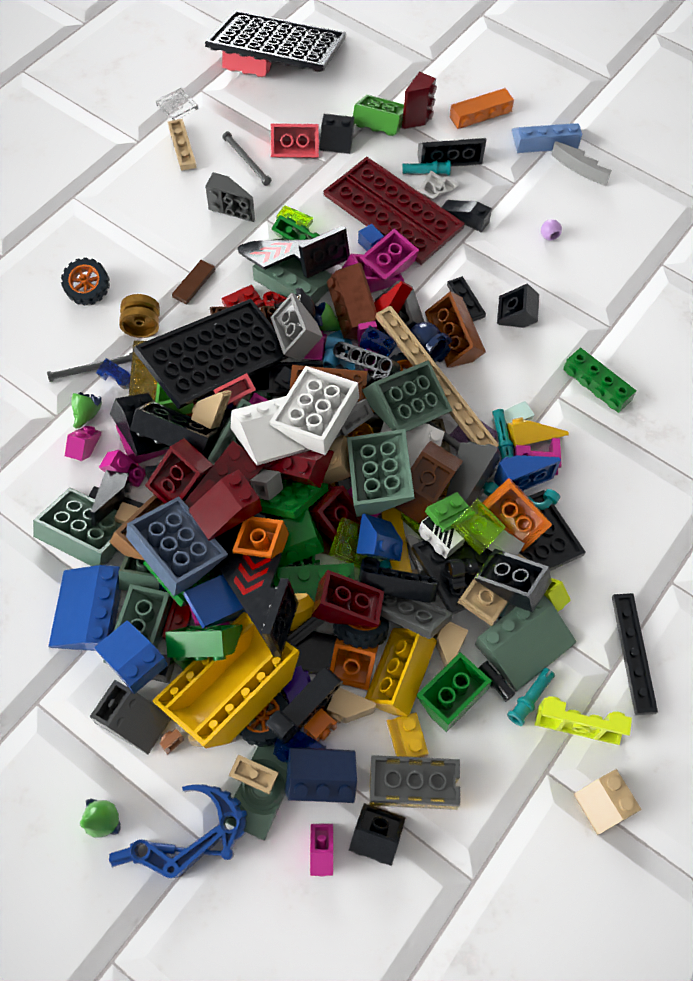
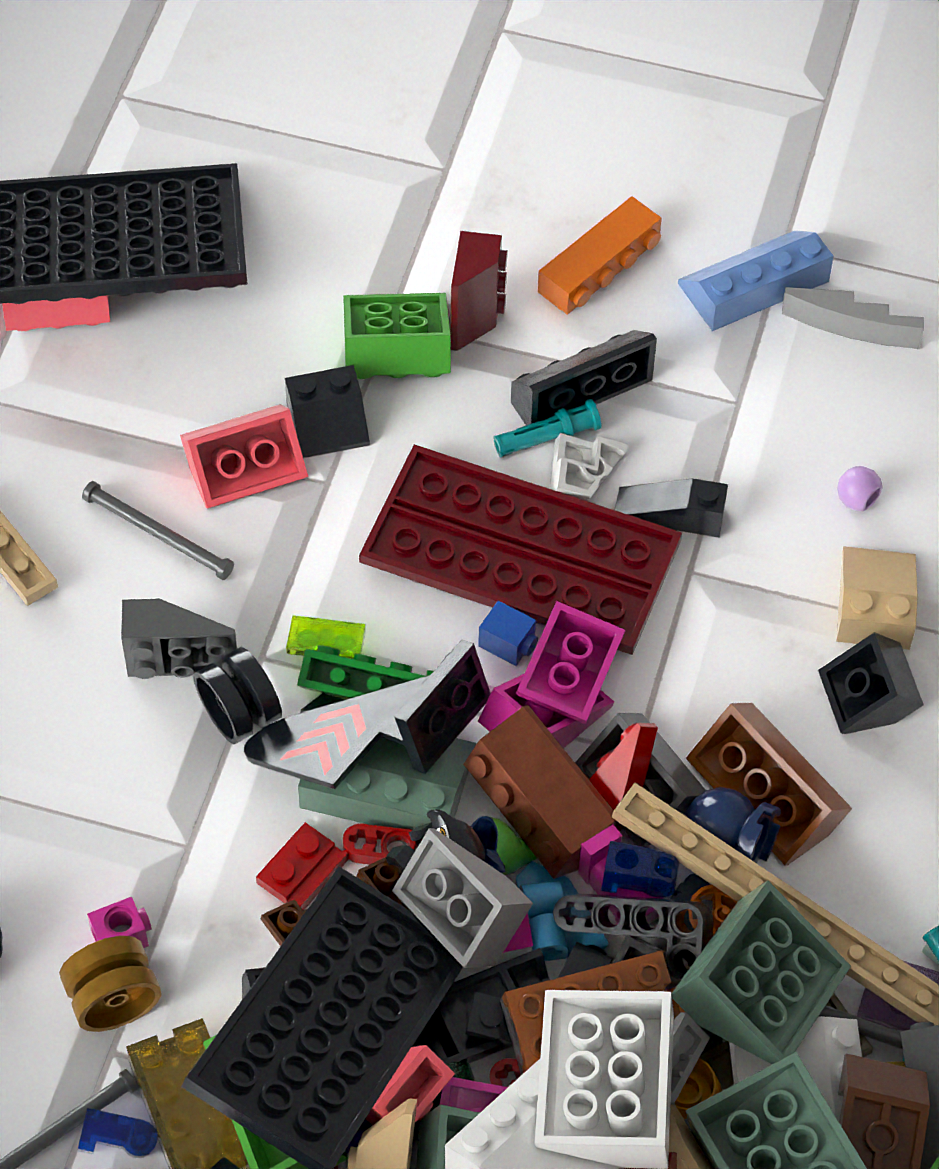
camera: 20 degrees left, 5 degrees down
reddish brown tile [172,260,215,305] -> none
black tile [447,276,486,322] -> none
none -> dark pink brick [87,896,152,948]
none -> black wheel [193,646,282,745]
none -> tan slope [836,546,918,650]

